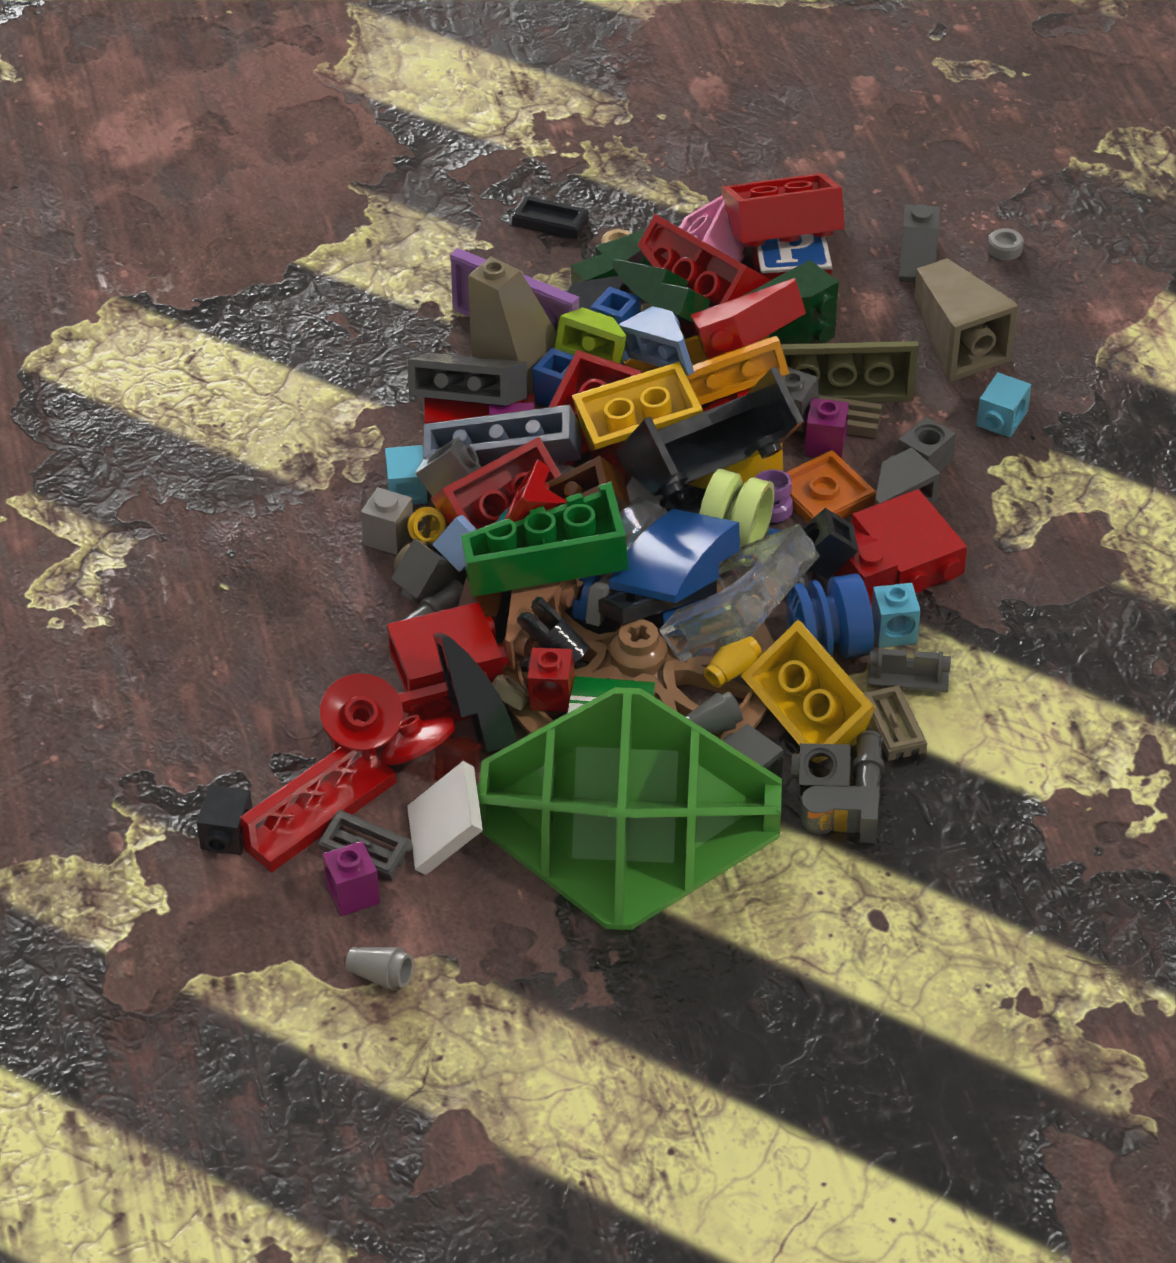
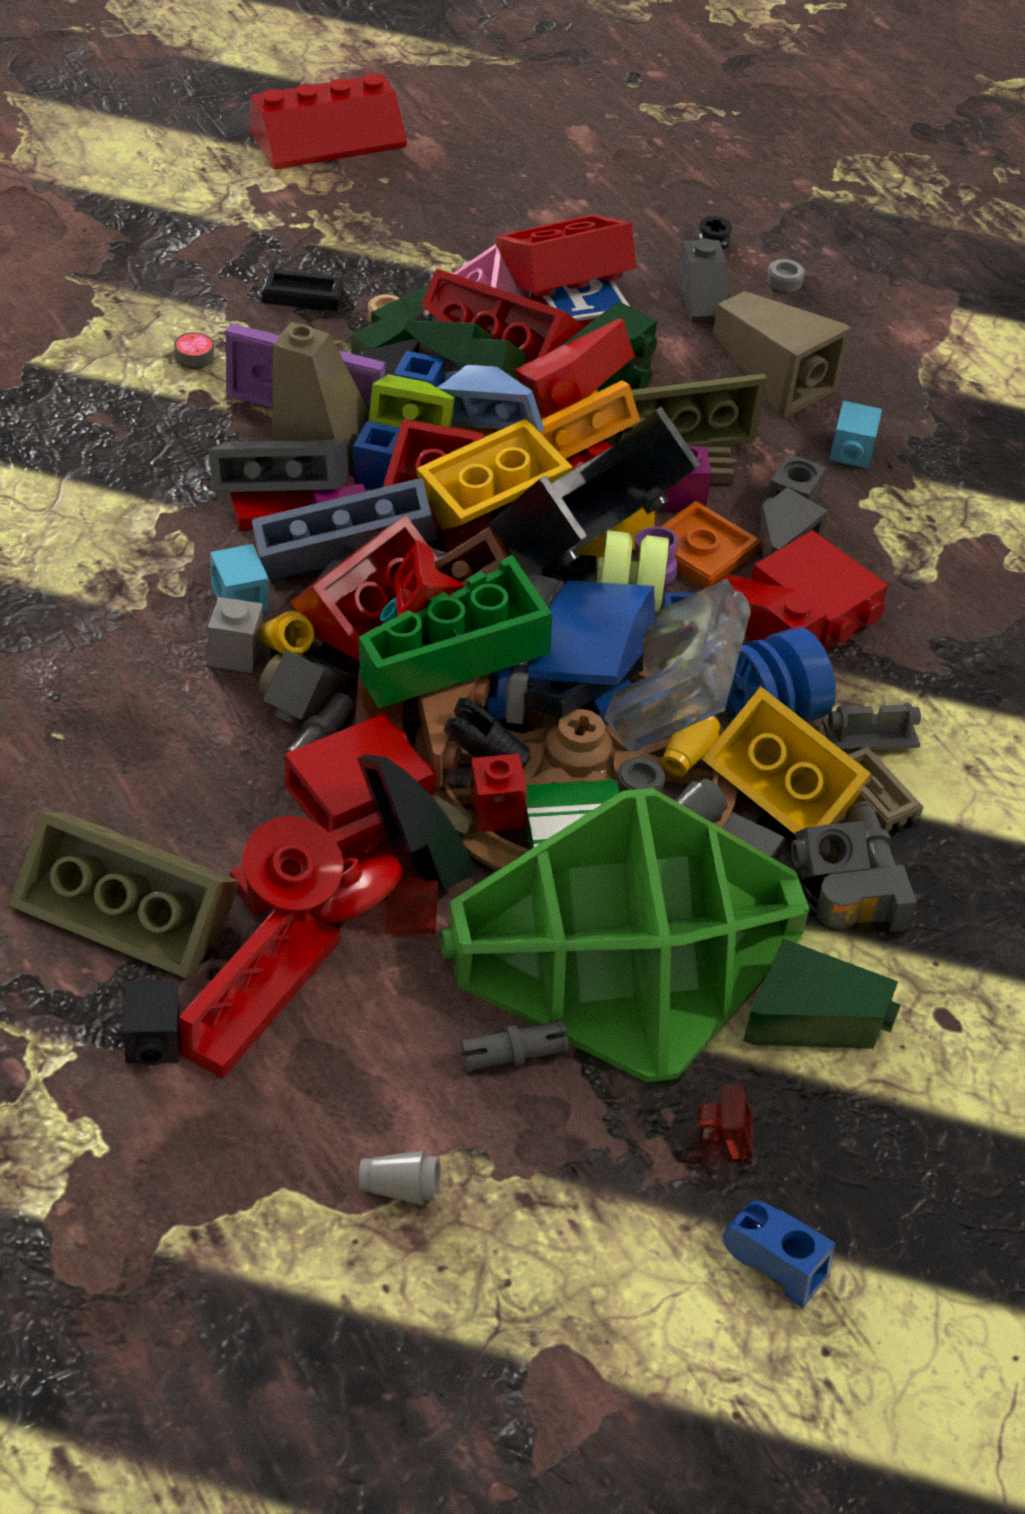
camera: 20 degrees left, 0 degrees up
dark grey tile [318,809,413,881] -> none
magenta brick [322,841,380,917] -> none
white tile [407,761,483,875] -> none
dark grey brick [415,436,481,497] -> none
light blue tile [432,515,477,572] -> none
black brick [793,508,859,579] -> none
medium azure brick [871,583,921,648] -> none
none -> olive slope [9,812,240,978]
none -> tile [174,332,214,368]
none -> red slope [250,74,407,170]
none -> dark grey pin [460,1019,569,1073]
none -> dark grey tile [616,757,665,793]
none -> black bush [698,216,732,249]
none -> clear red tile [698,1083,754,1159]
none -> blue leg [722,1200,835,1308]
none -> dark green slope [743,938,901,1049]

